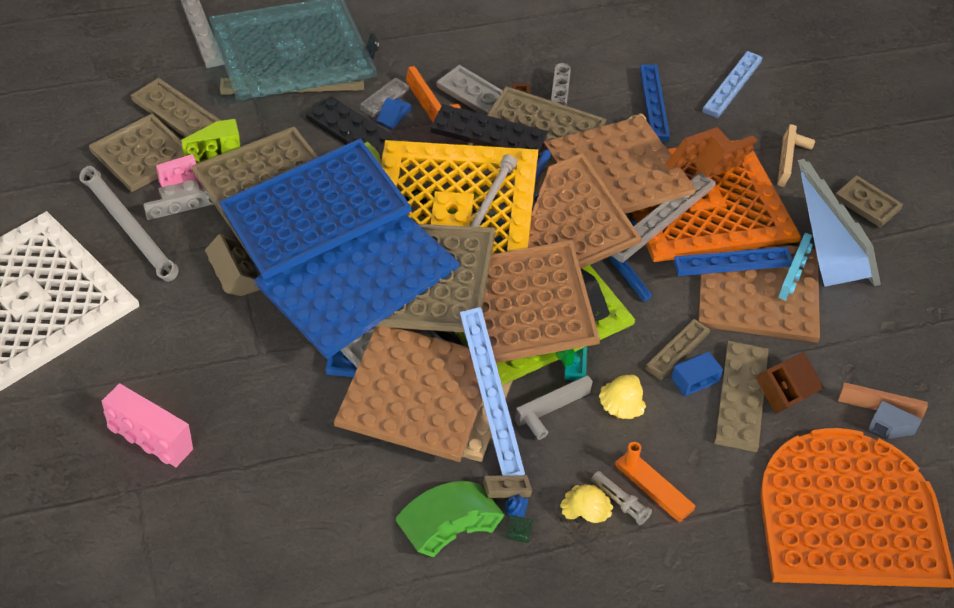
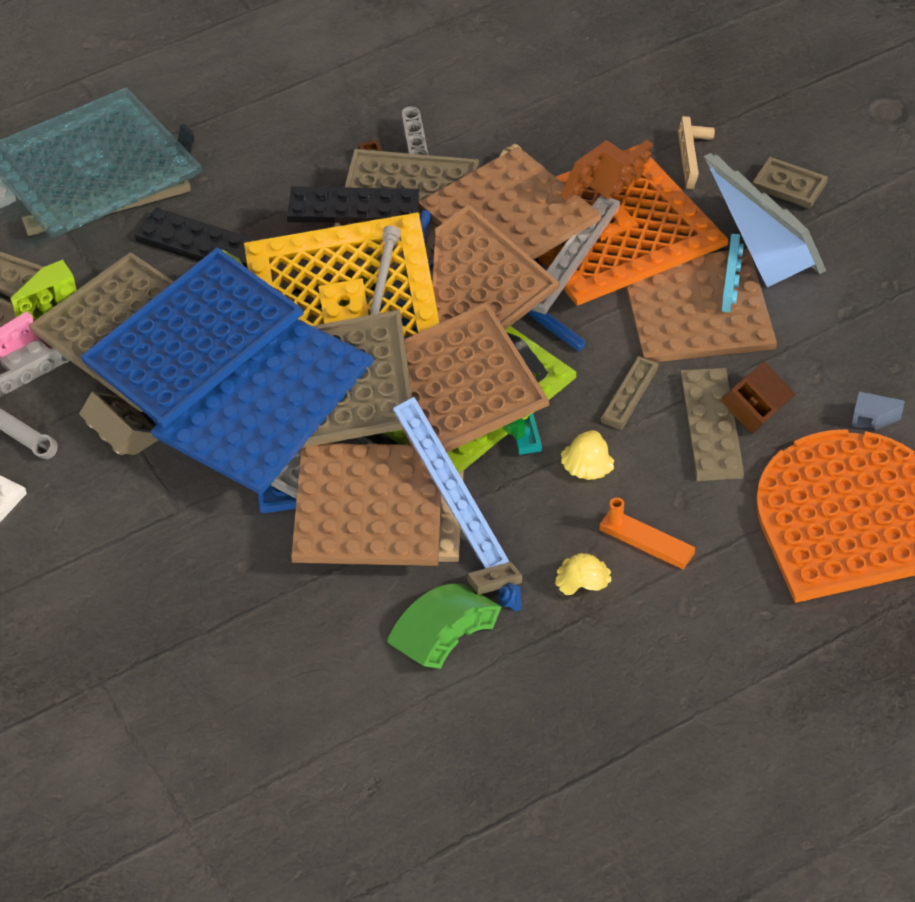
camera: 10 degrees left, 0 degrees up
bright pink brick [102,383,193,467] -> none
clear plate [360,78,409,118] -> none
blue slope [377,98,412,130] -> none
orange piece [406,66,460,122] -> none
light grey plate [436,65,503,115] -> none
clear green plate [506,515,533,543] -> none
light grey piece [515,375,593,440] -> none
light grey pin [591,471,652,525] -> none
blue plate [639,64,670,142] -> none
blue brick [671,352,723,397] -> none
blue plate [673,247,793,276] -> none
light blue tile [702,51,763,119] -> none
nougat tile [838,382,928,419] -> none

